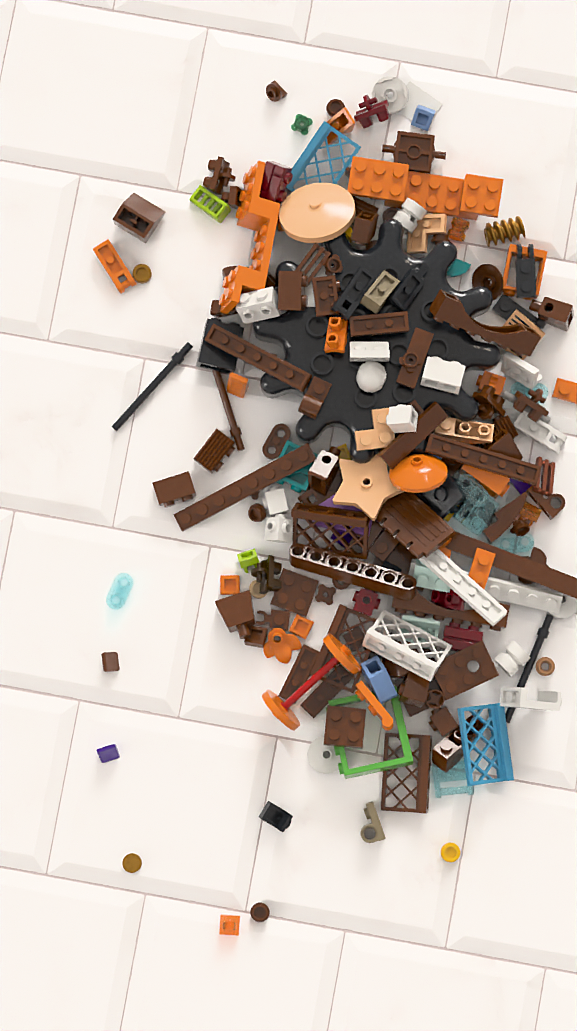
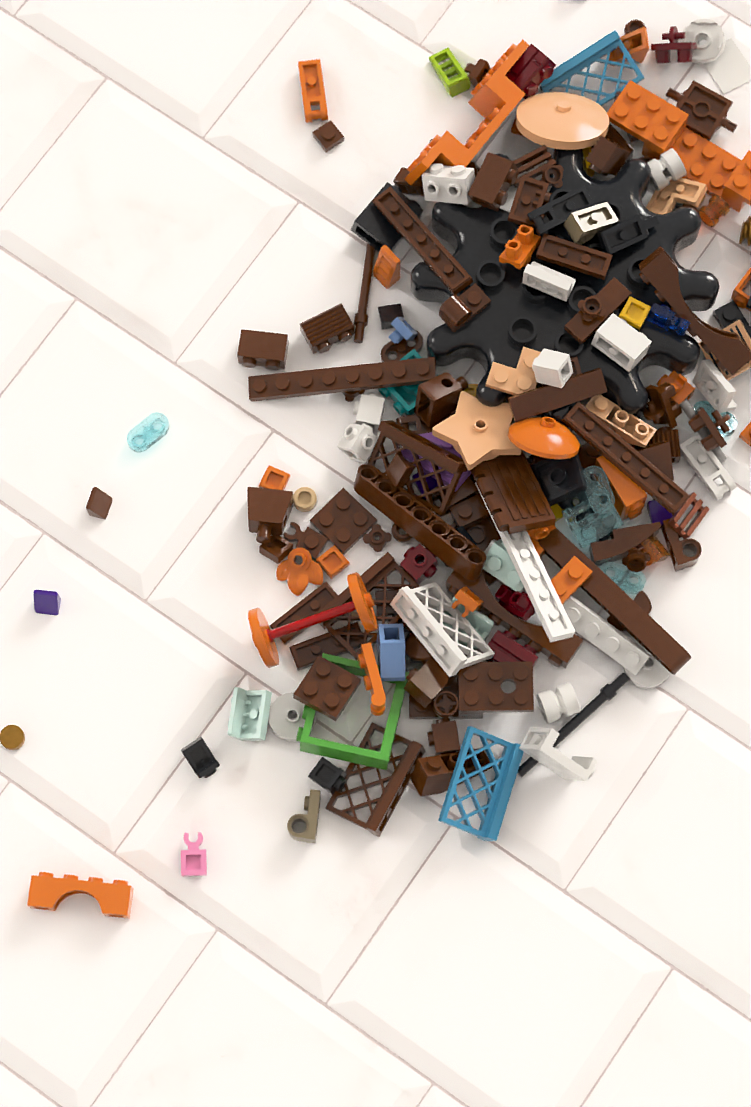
camera: 25 degrees right, 10 degrees down
black bar [111,342,193,431] -> none
slope [112,192,166,244] -> none
pearl gold tile [133,264,152,284] -> none
reddish brown hips [203,156,236,195] -> none
clear orange tile [219,914,240,936] -> none
lime tile [237,548,260,573] -> none
reddish brown plate [248,503,267,522] -> none
reddish brown plate [250,902,270,922] -> none
dark brown hips [251,555,282,594] -> none
clear green plate [291,114,313,135] -> none
white hair [356,361,387,393] -> none
medium blue slope [411,105,436,131] -> none
clear light blue plate [431,760,474,798] -> none
yellow tile [441,842,460,862] -> none
teal tile [447,258,471,277] -> none
reddish brown dish [472,264,504,301] -> none
medium nougat plate [535,657,555,676] -> none
none -> orange arch [27,872,134,919]
none -> bright pink plate [181,832,207,877]
none -> light aqua bracket [227,687,272,741]
none -> black bracket [308,756,347,795]
none -> reddish brown plate [312,120,345,153]
none -> black slope [378,303,404,329]
none -> reddish brown slope [385,453,416,487]
none -> medium blue tile [389,317,418,344]
none -> orange tile [452,586,484,618]
none -> yellow tile [619,296,651,330]
none -> clear blue plate [646,303,690,336]

